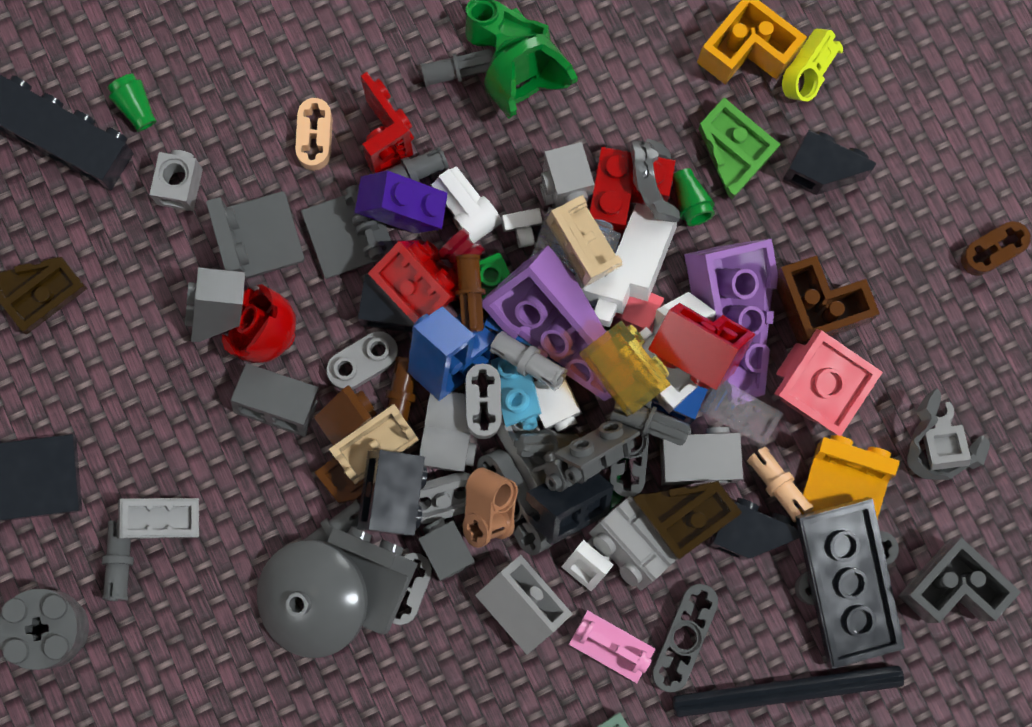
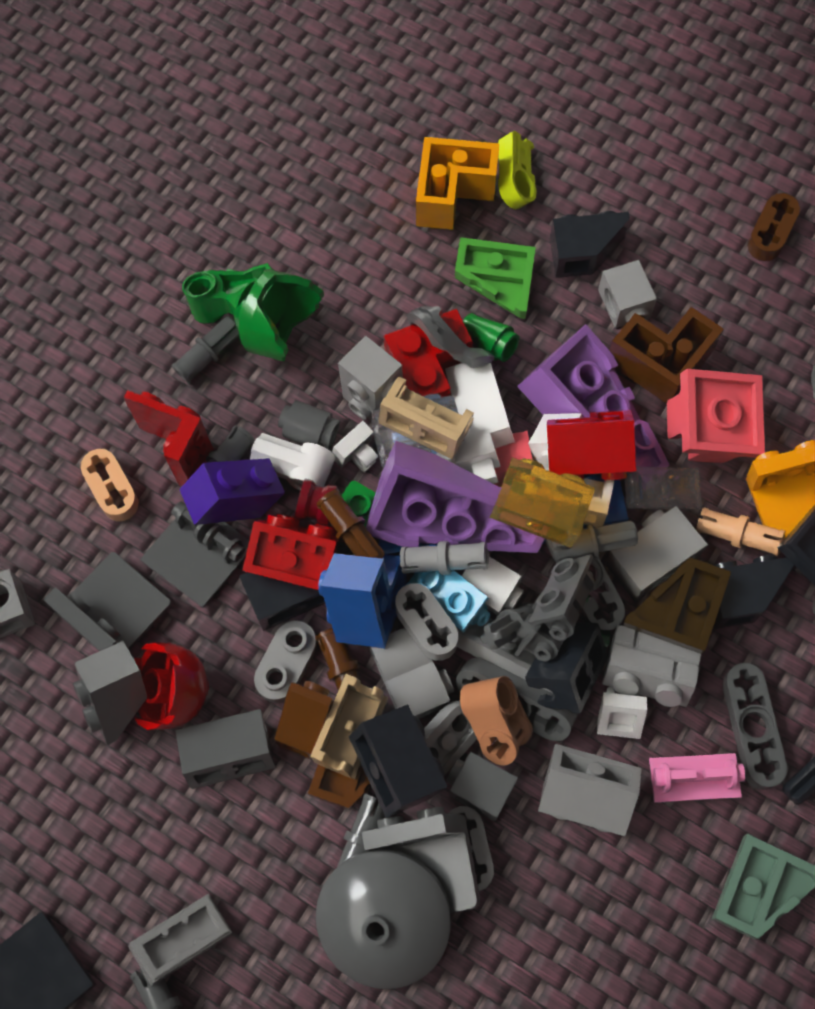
camera: 25 degrees left, 10 degrees down
none -> dark grey brick [278,400,340,450]
none -> light grey brick [598,260,657,328]

